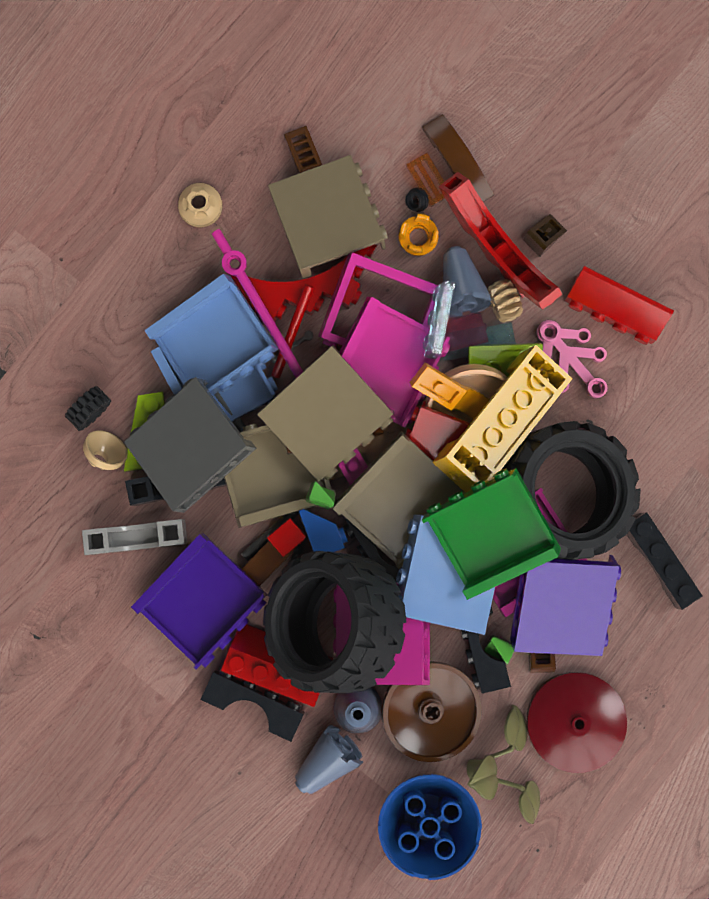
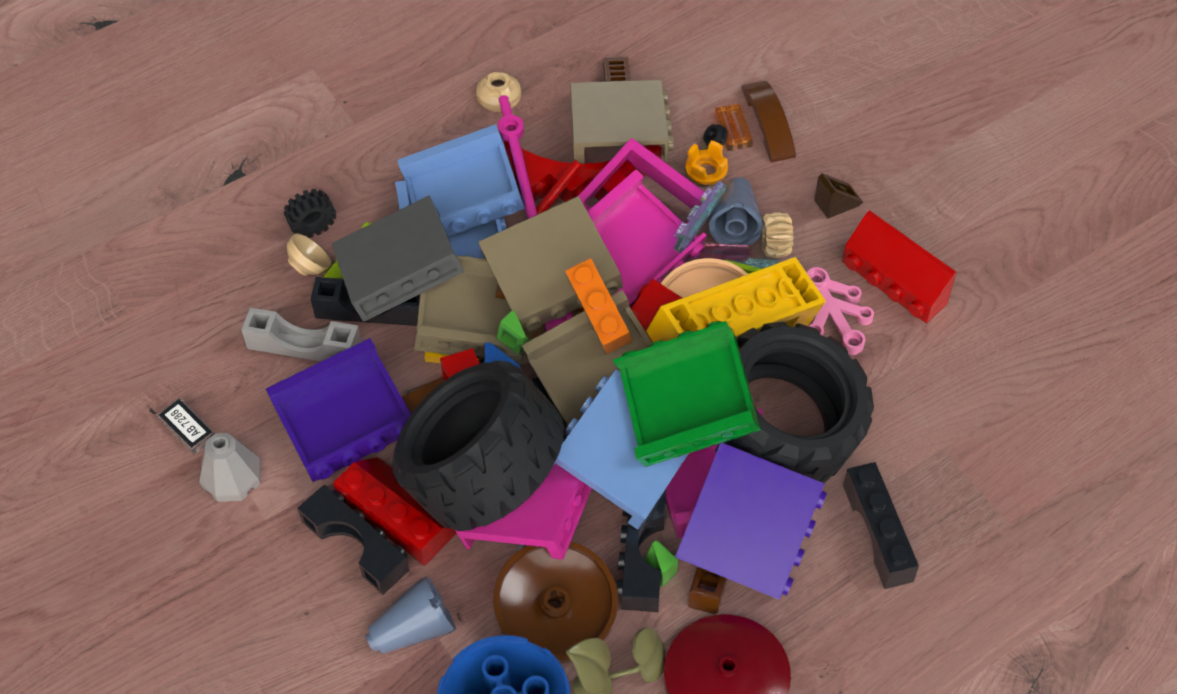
camera: 15 degrees right, 30 degrees down
sand blue cone [333,687,382,733] -> none
light orange piece [410,362,490,419] -> none
red arch [439,172,562,310] -> none
none -> tile [157,398,215,455]
none -> light grey cone [199,433,262,502]
none -> orange arch [565,258,632,354]

